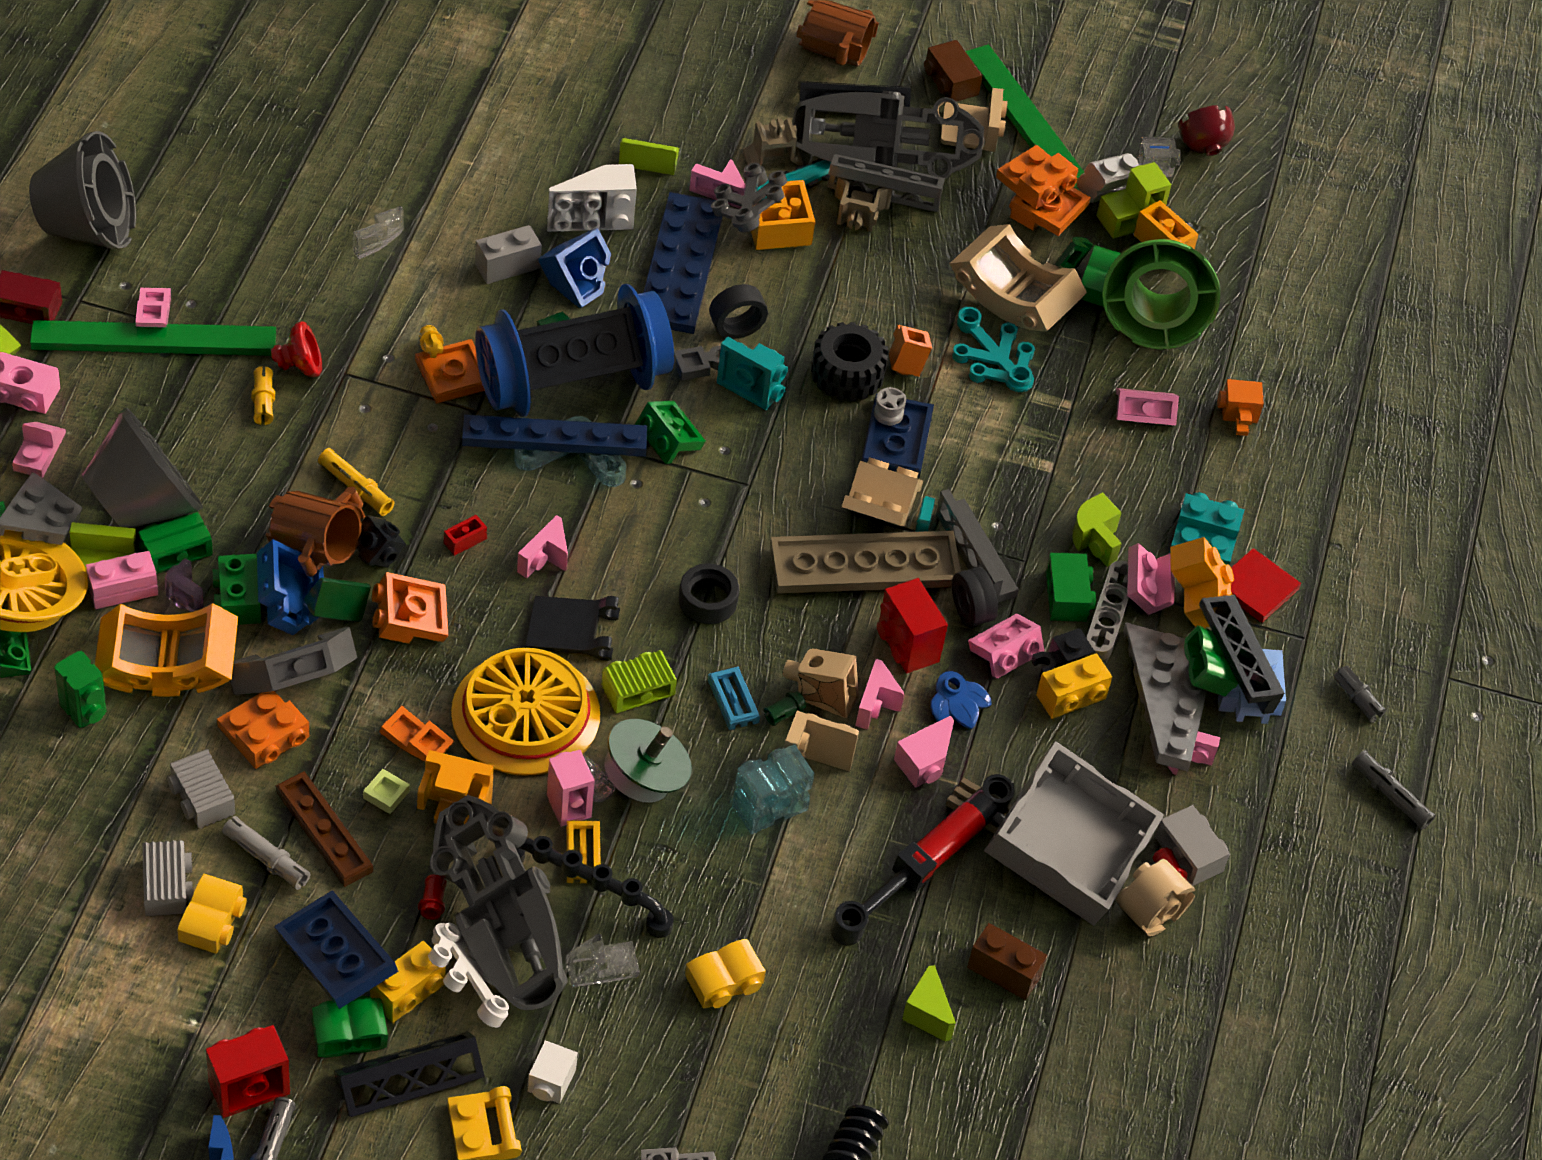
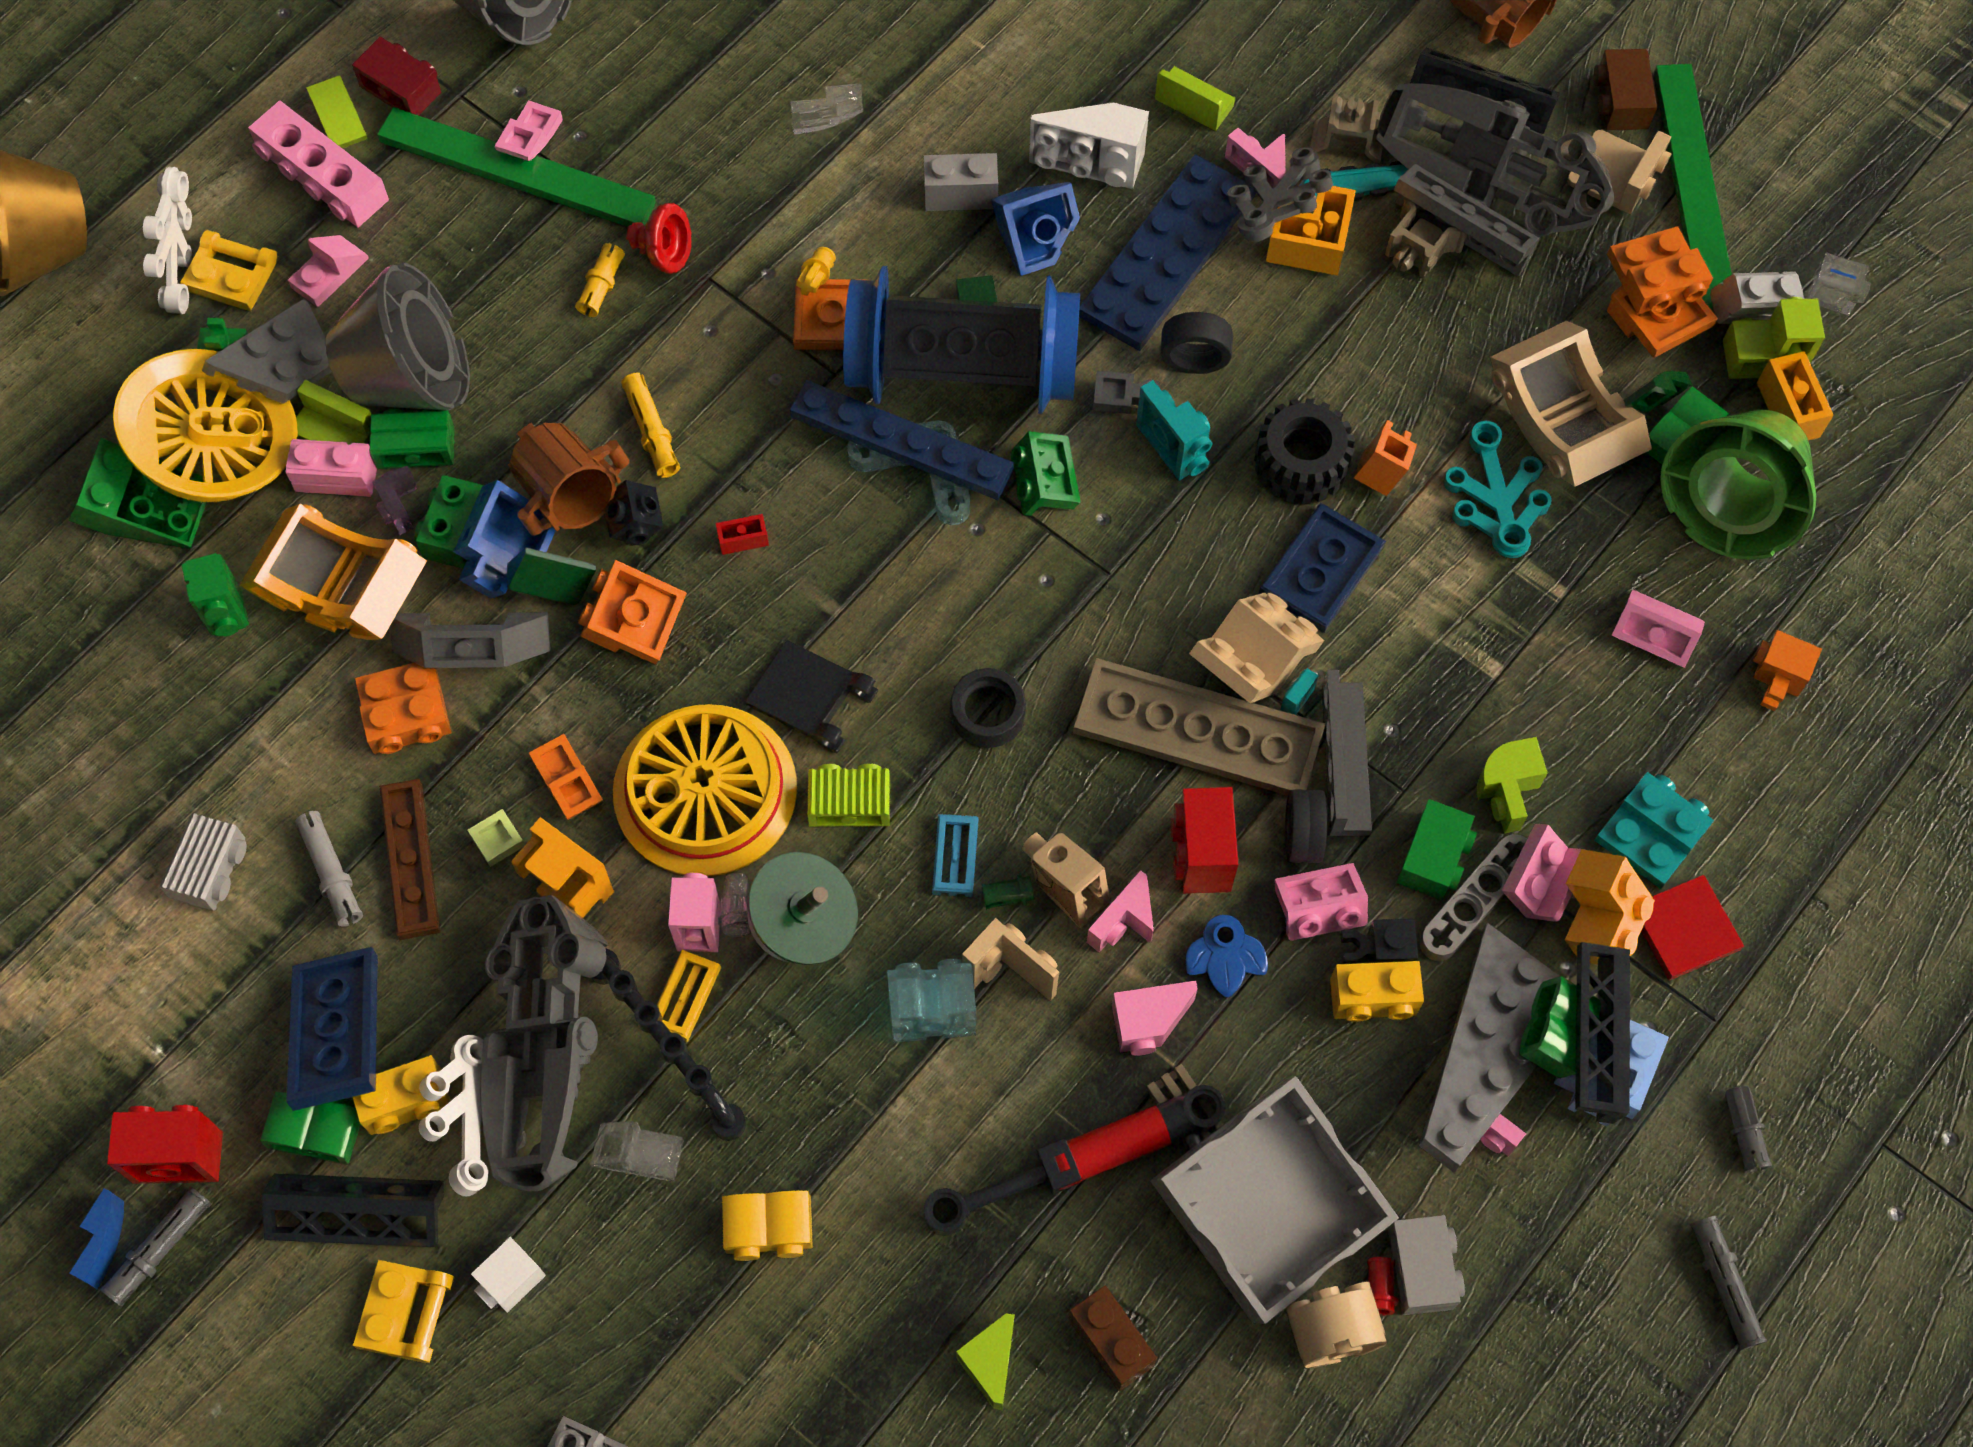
camera: 30 degrees right, 15 degrees up
light grey brick [167,749,235,829] -> none
yellow brick [177,874,247,954] -> none
red pin [418,874,447,920] -> none
bright pink slope [517,515,568,578] -> none
light grey wheel [874,387,906,426] -> none
dark red cylinder [1178,105,1235,156] -> none

